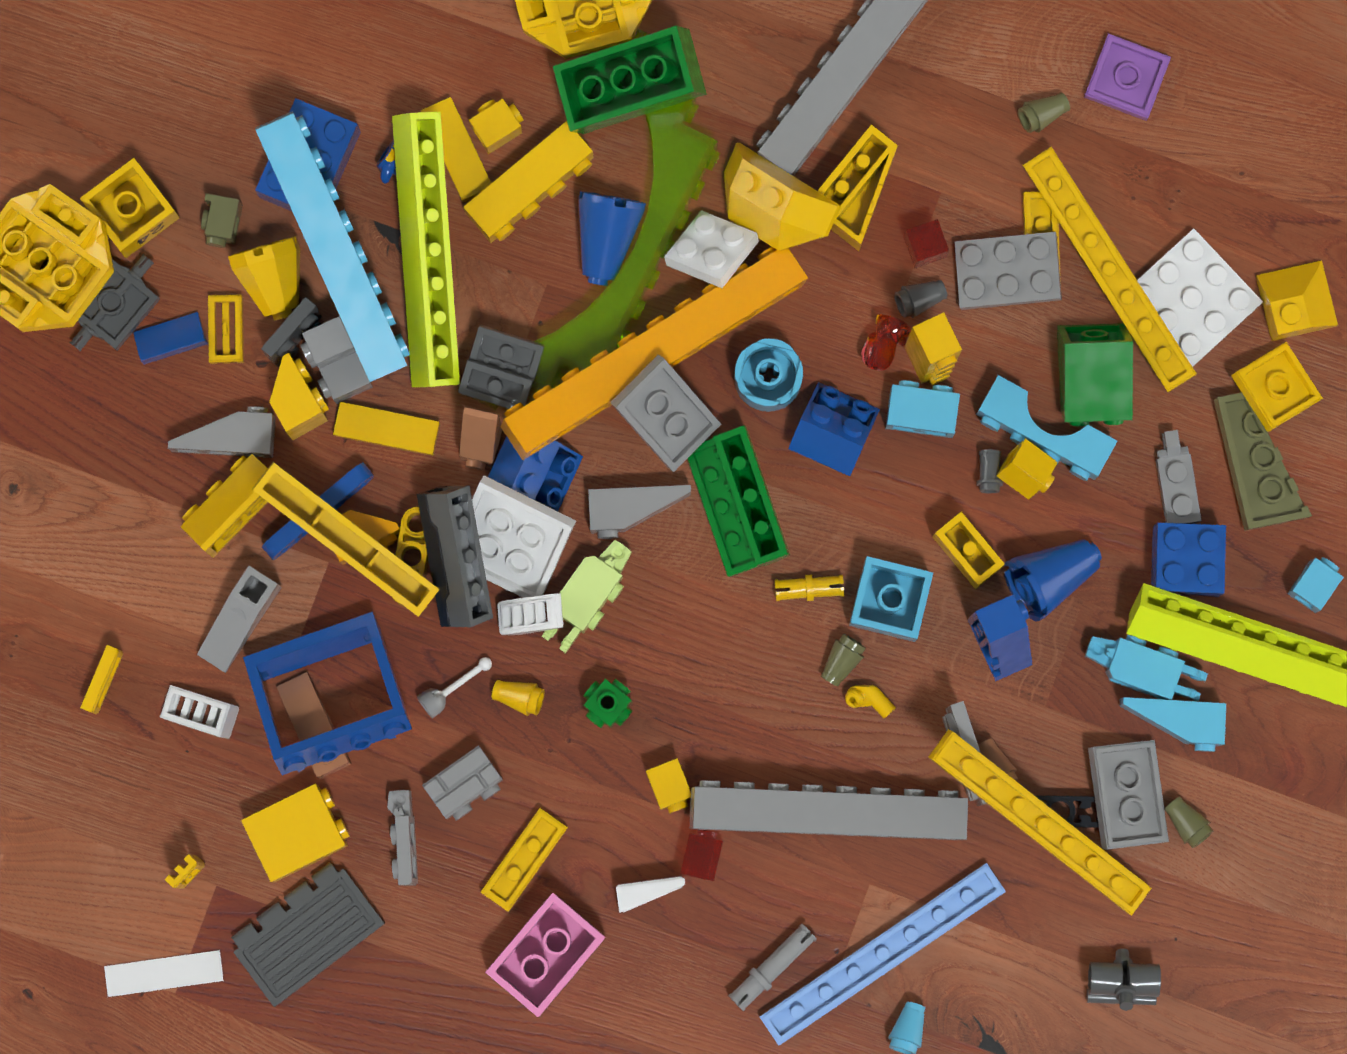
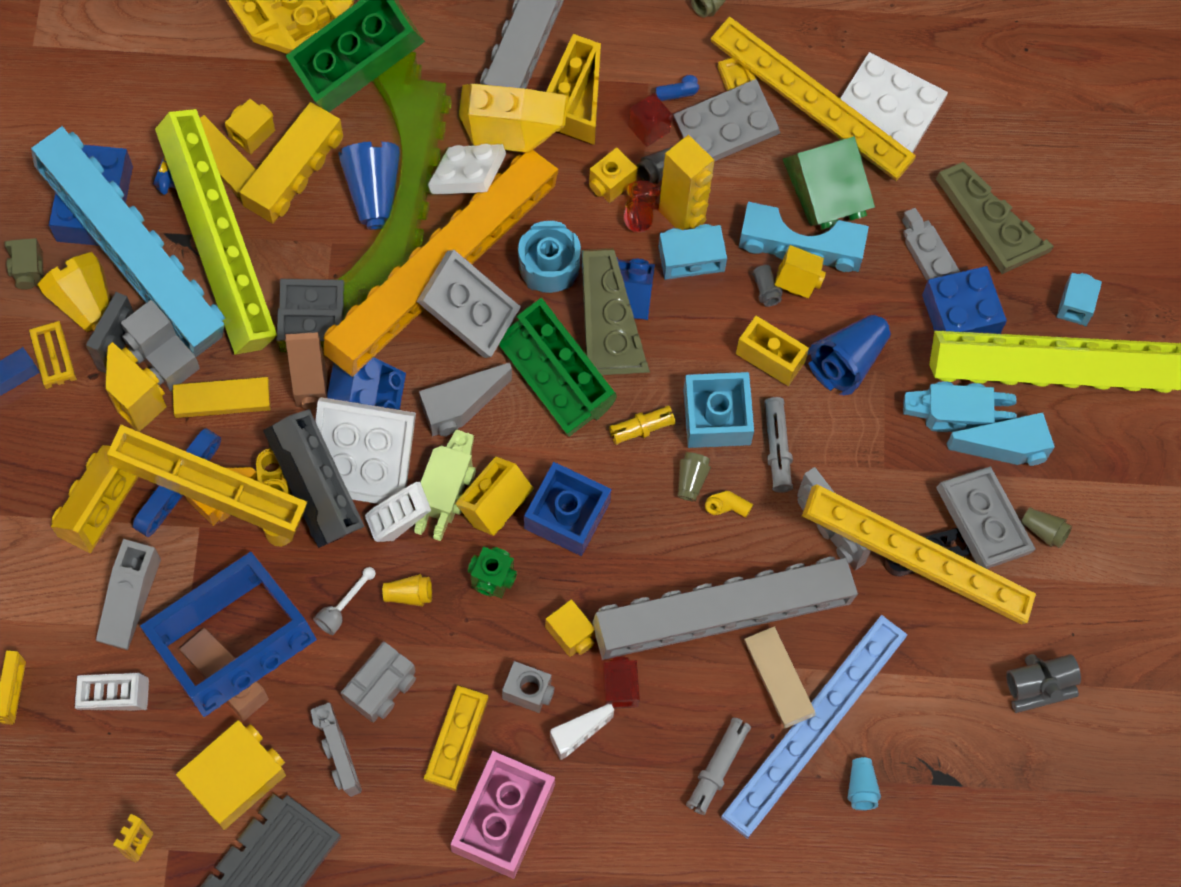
camera: 20 degrees left, 15 degrees down
light grey slope [168,407,276,458] -> none
blue wedge [967,595,1032,682] -> none
yellow tile [1231,342,1323,432] -> none
yellow slope [1256,260,1338,341] -> none
none -> yellow brick [455,456,534,536]
none -> light grey brick [502,661,555,713]
none -> blue brick [524,462,612,556]
none -> olive wing [582,248,650,375]
none -> yellow brick [589,148,638,203]
none -> blue arm [656,75,699,101]
none -> tan tile [745,626,815,728]
none -> light grey pin [764,397,793,493]

